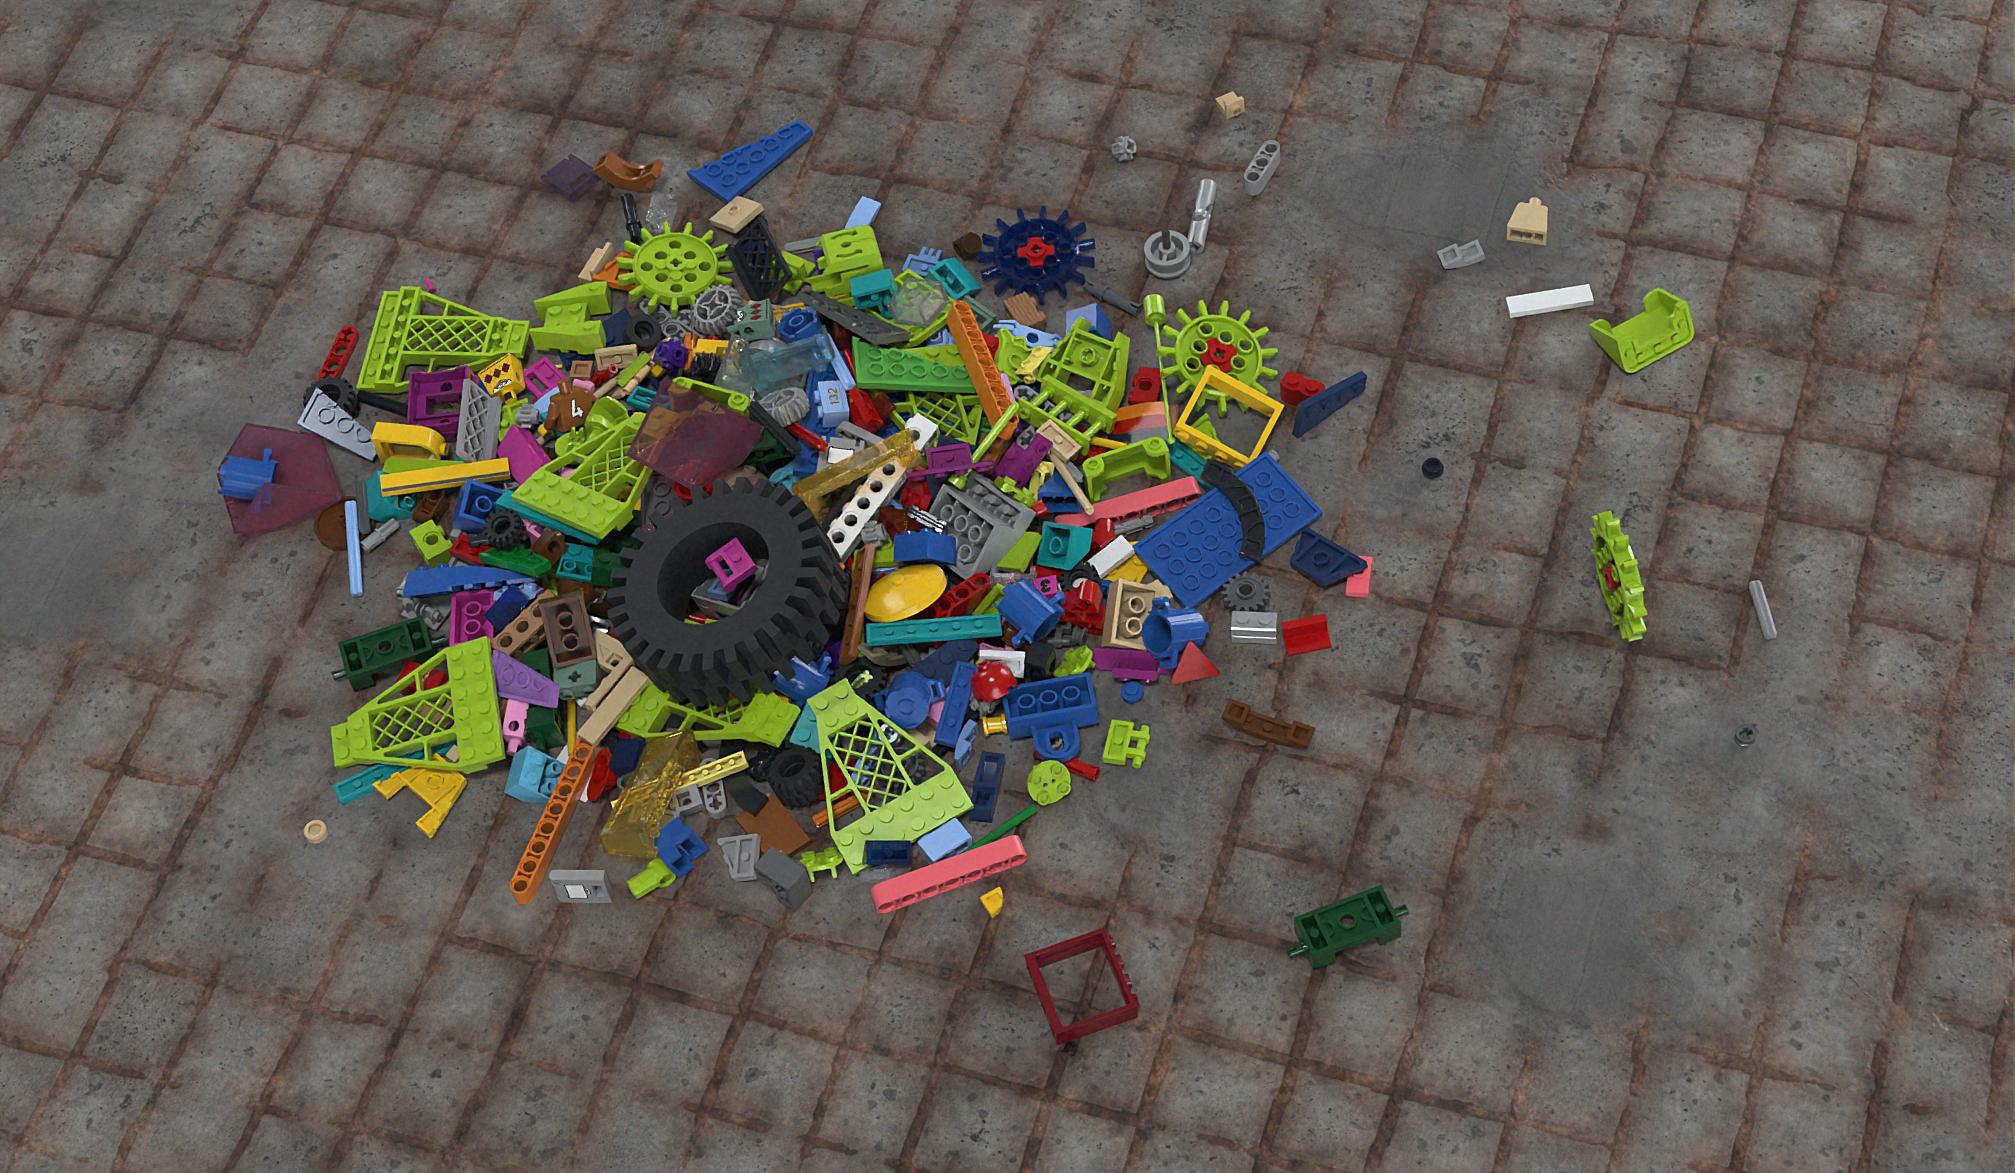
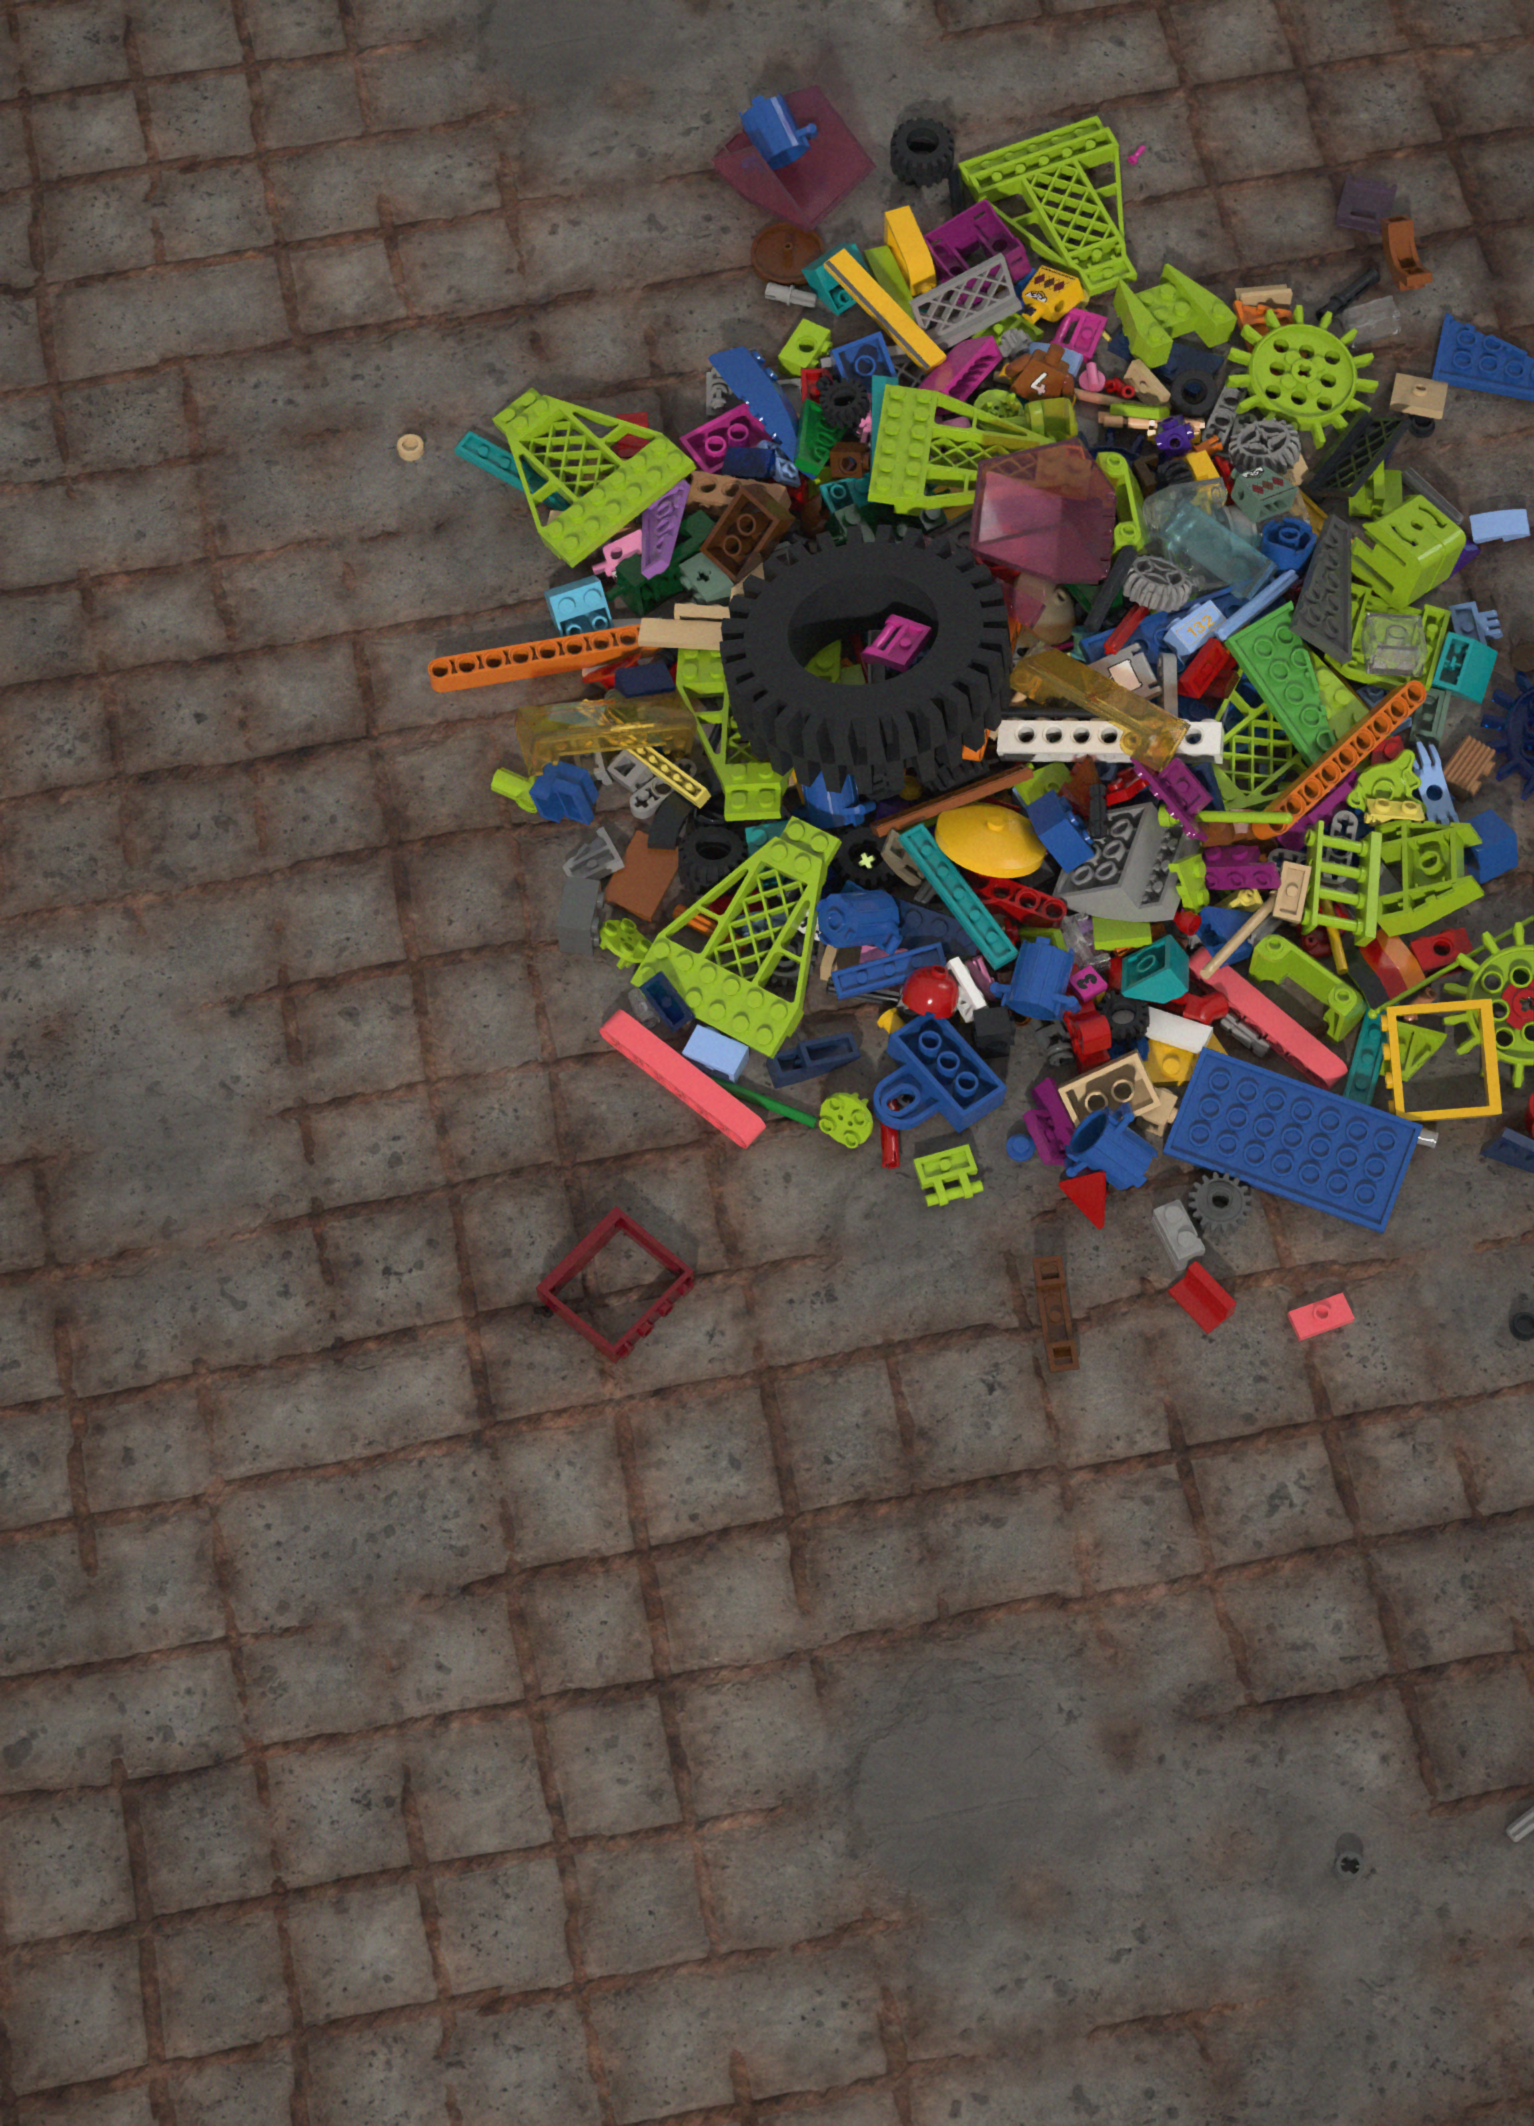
camera: 55 degrees right, 10 degrees up
wing [297,387,377,462] -> none
red beam [316,325,359,382] -> none
dark green brick [332,615,448,691] -> none
light blue axle [345,500,363,597] -> none
dark grey axle [355,480,371,535] -> none
yellow wing [373,753,467,839] -> none
reddish brown piece [412,488,450,526] -> none
light grey container [549,870,613,903] -> none
yellow bar [567,699,577,757] -> none
nougat plate [569,361,594,382] -> none
teal tile [626,385,669,412] -> none
teal brick [850,268,903,319] -> none
light grey gear [861,520,887,548] -> none
medium blue slope [955,719,979,772] -> none
yellow tile [980,886,1003,918] -> none
lime plate [1054,645,1096,678] -> none
black tile [1200,458,1265,564] -> none
dark green brick [1286,885,1409,970] -> none
dark blue wing [1290,526,1368,586] -> none
lime gear [1590,510,1647,642] -> none

